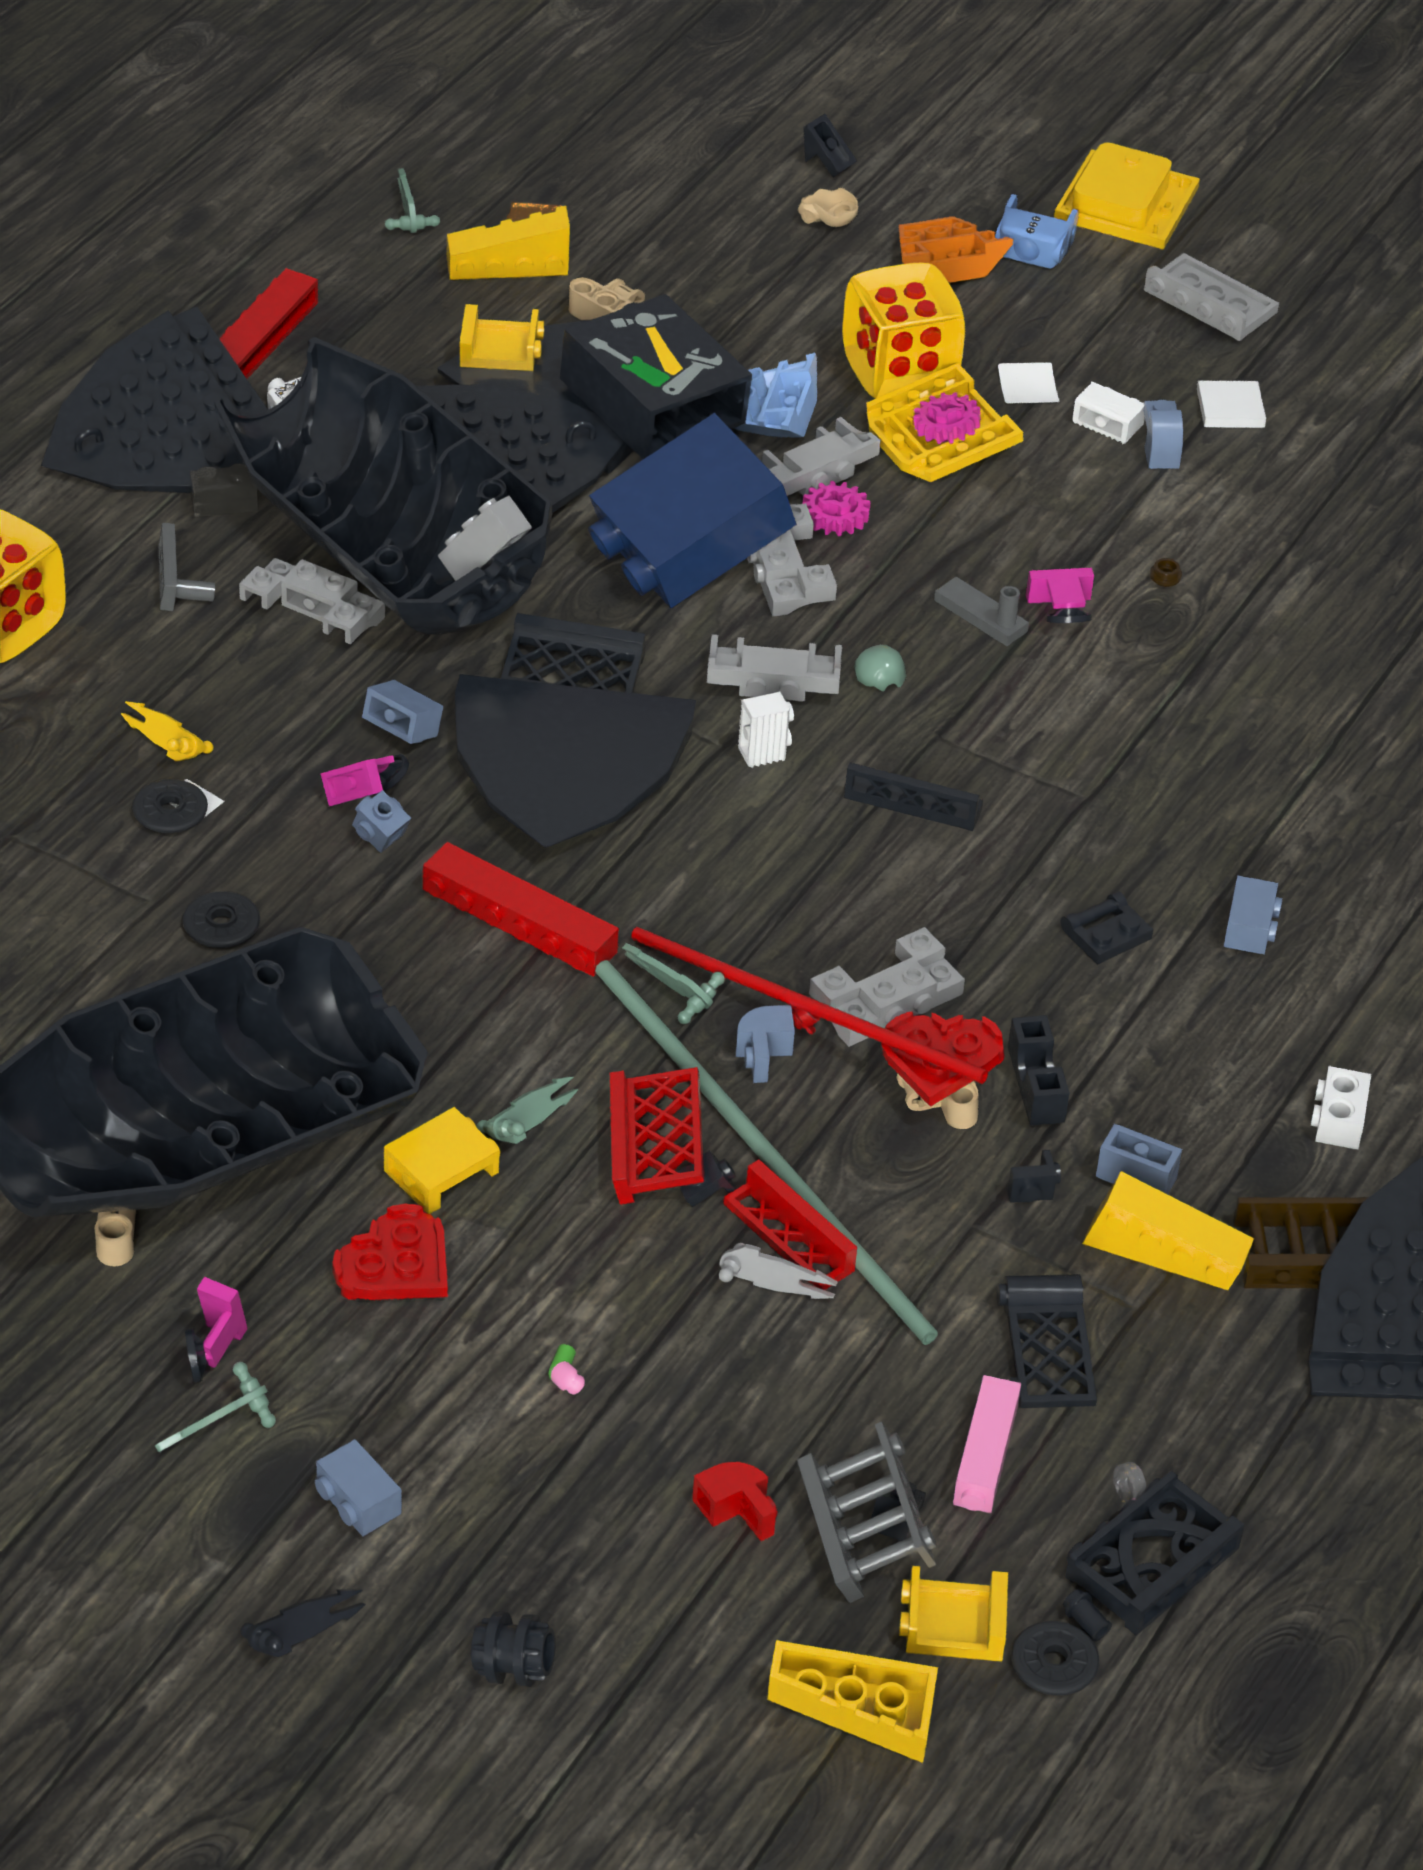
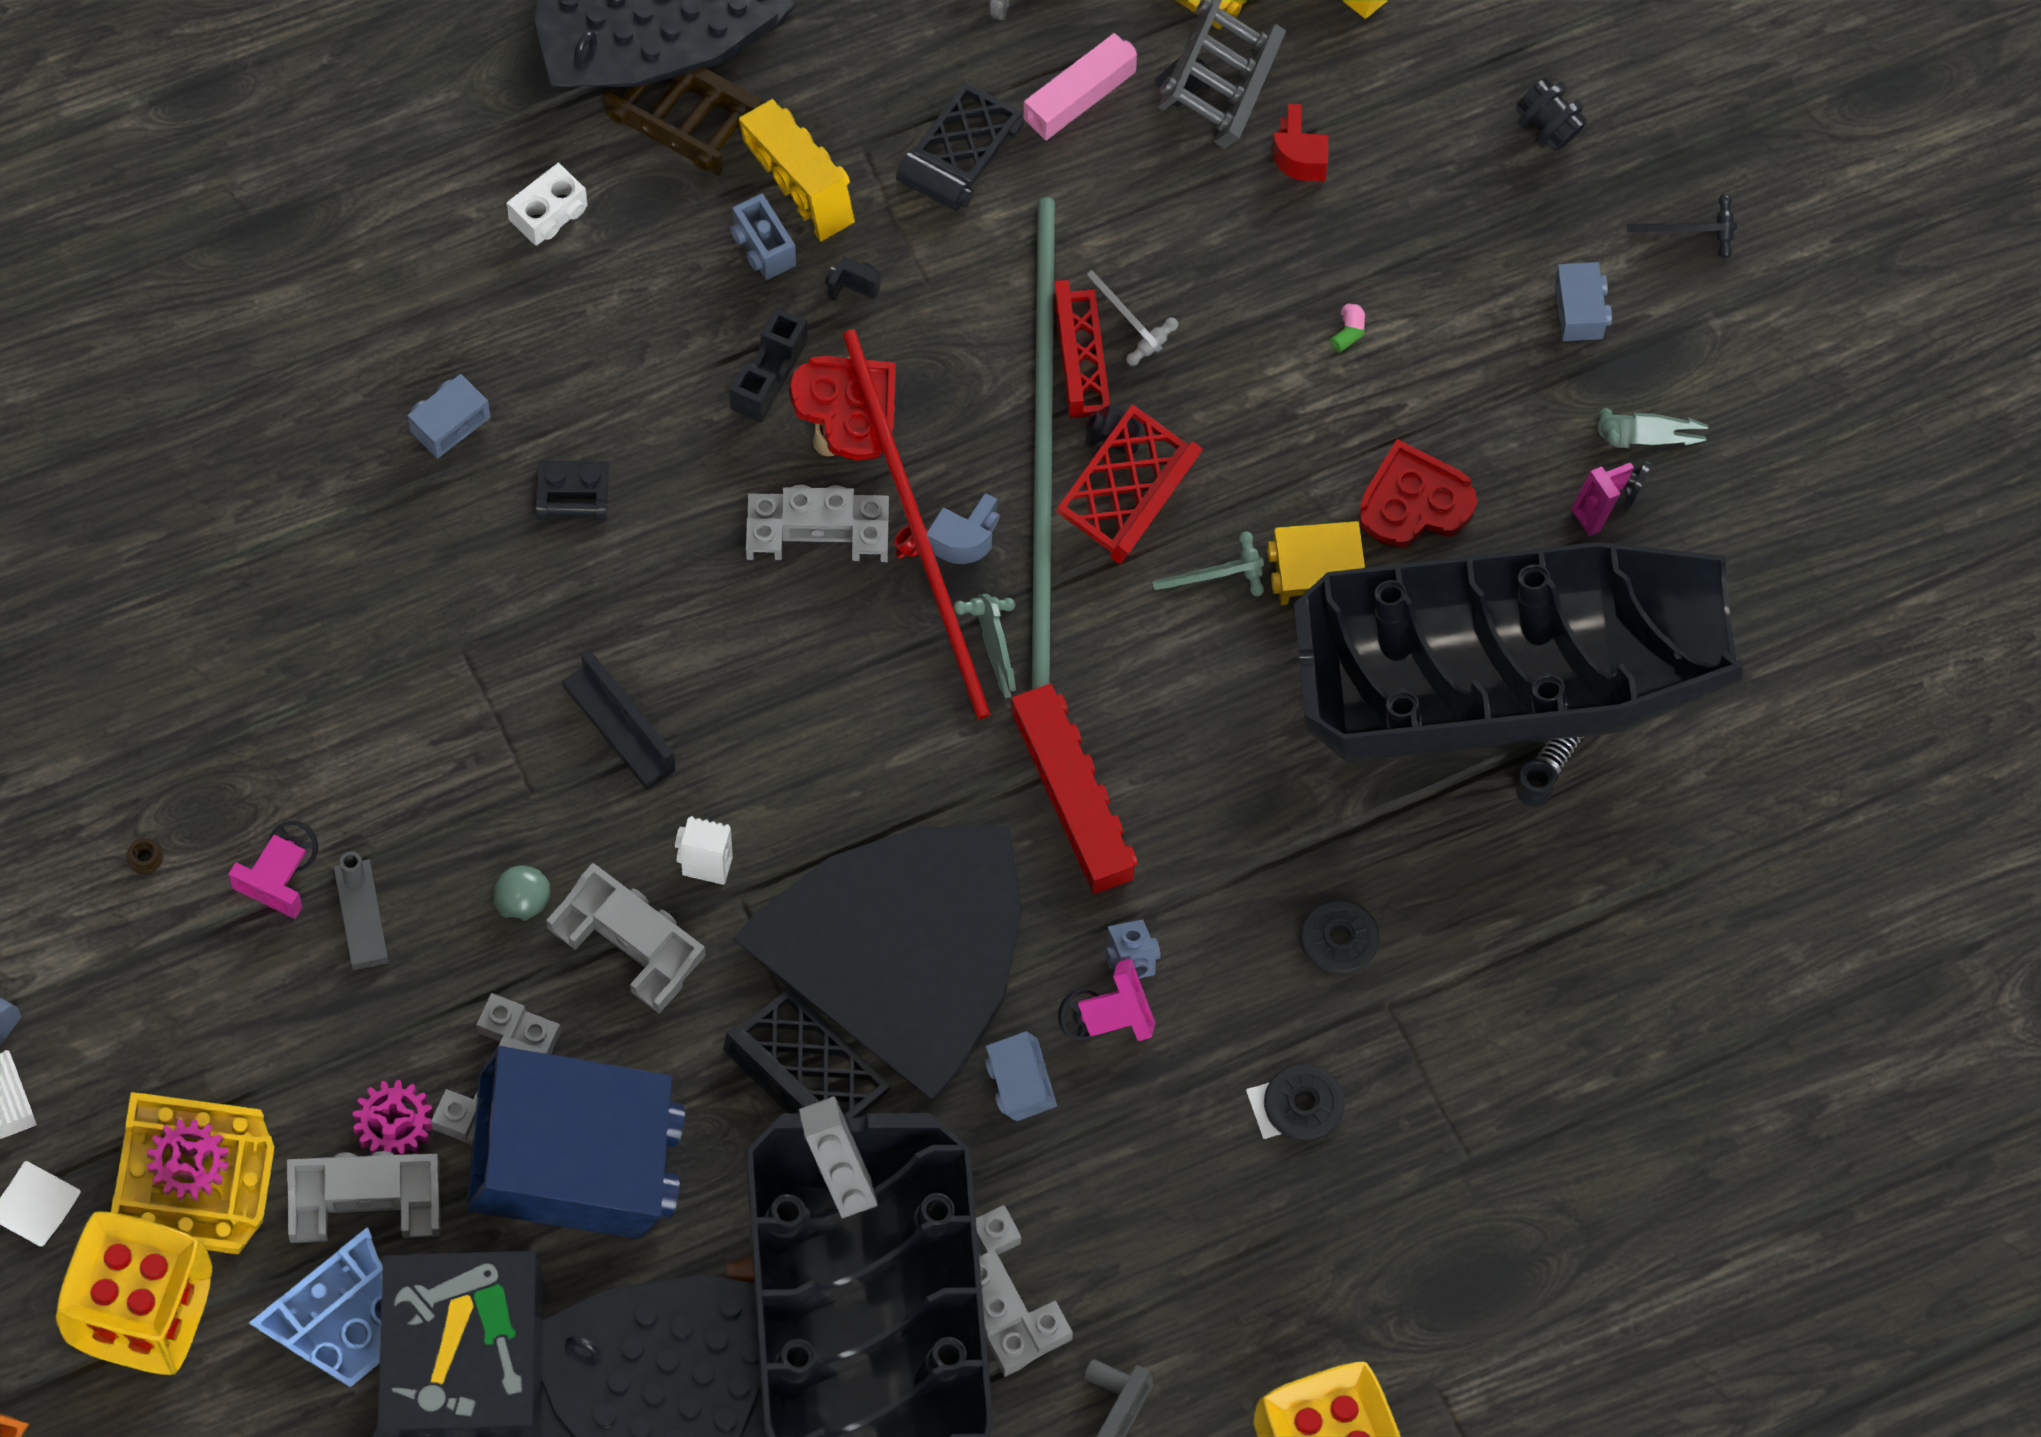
camera: 145 degrees left, 20 degrees up
yellow piece [121,702,213,761] -> none

